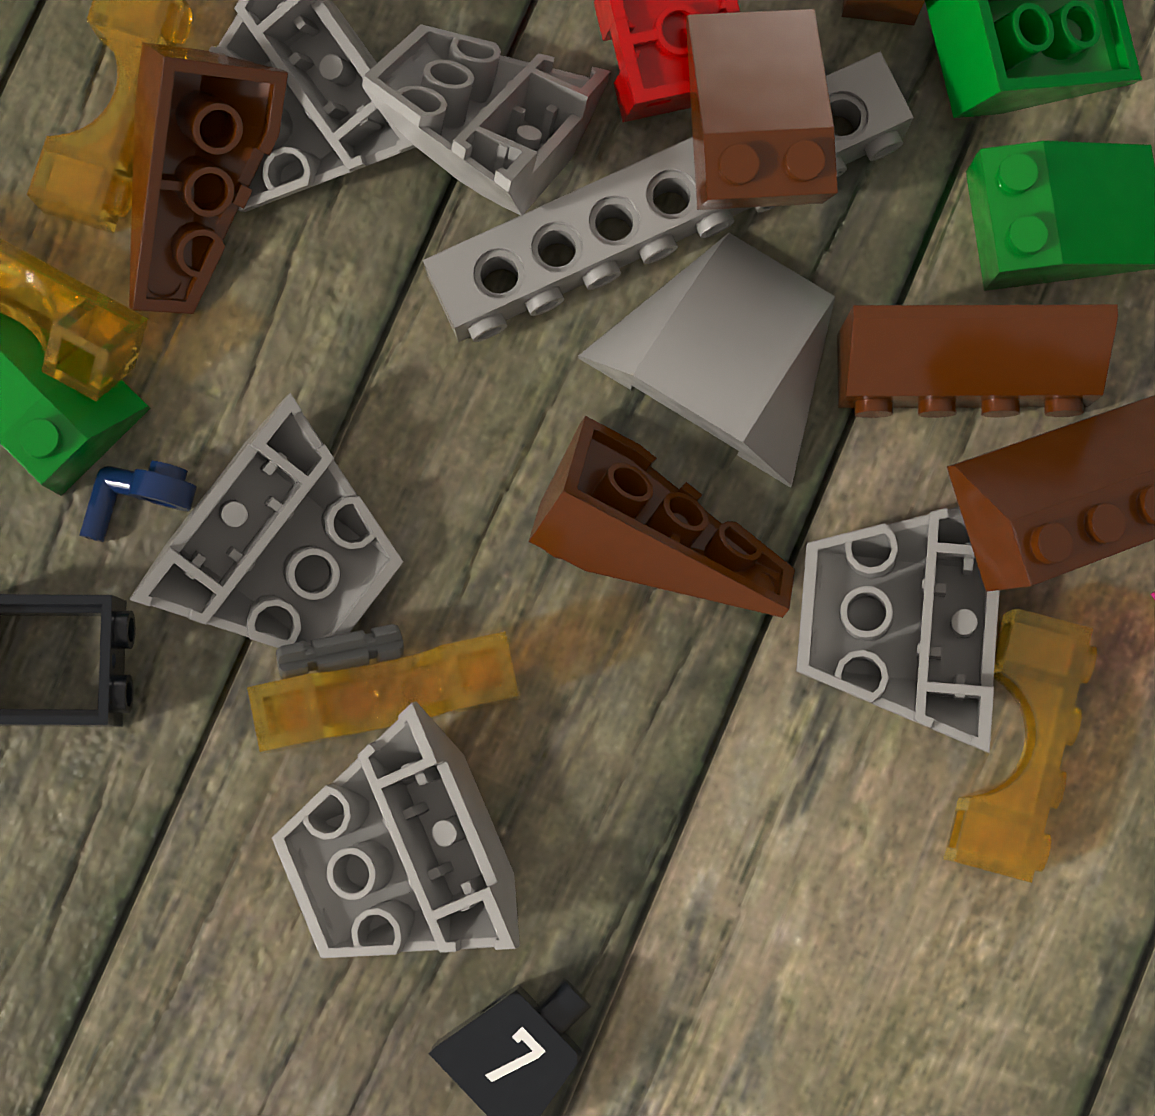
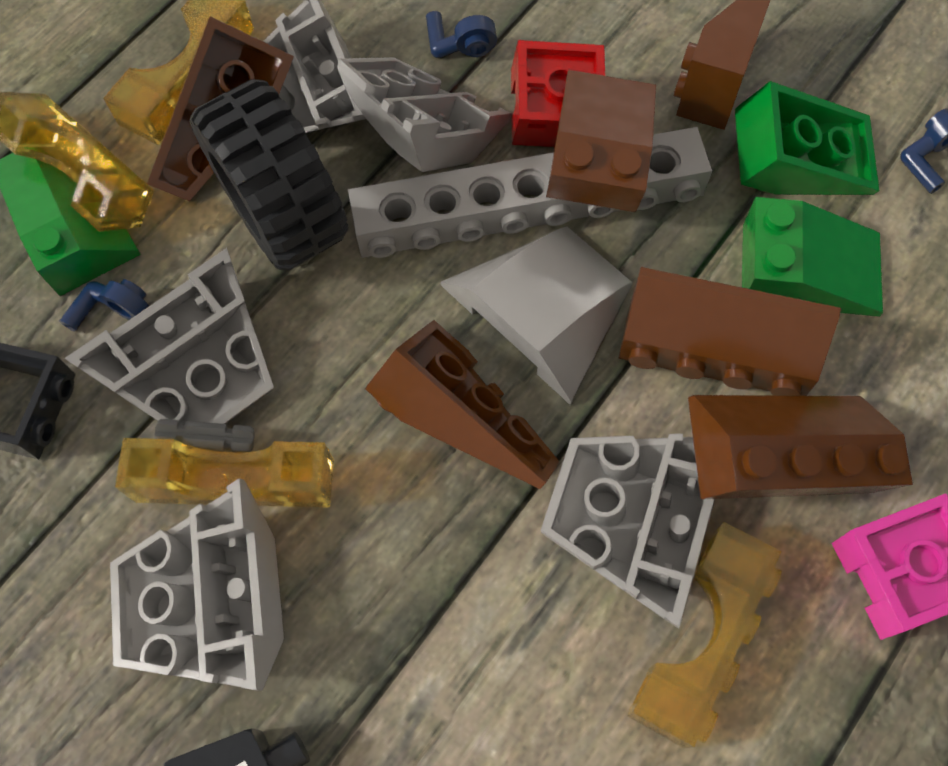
camera: 15 degrees right, 15 degrees down
none -> black tyre [189,79,348,270]

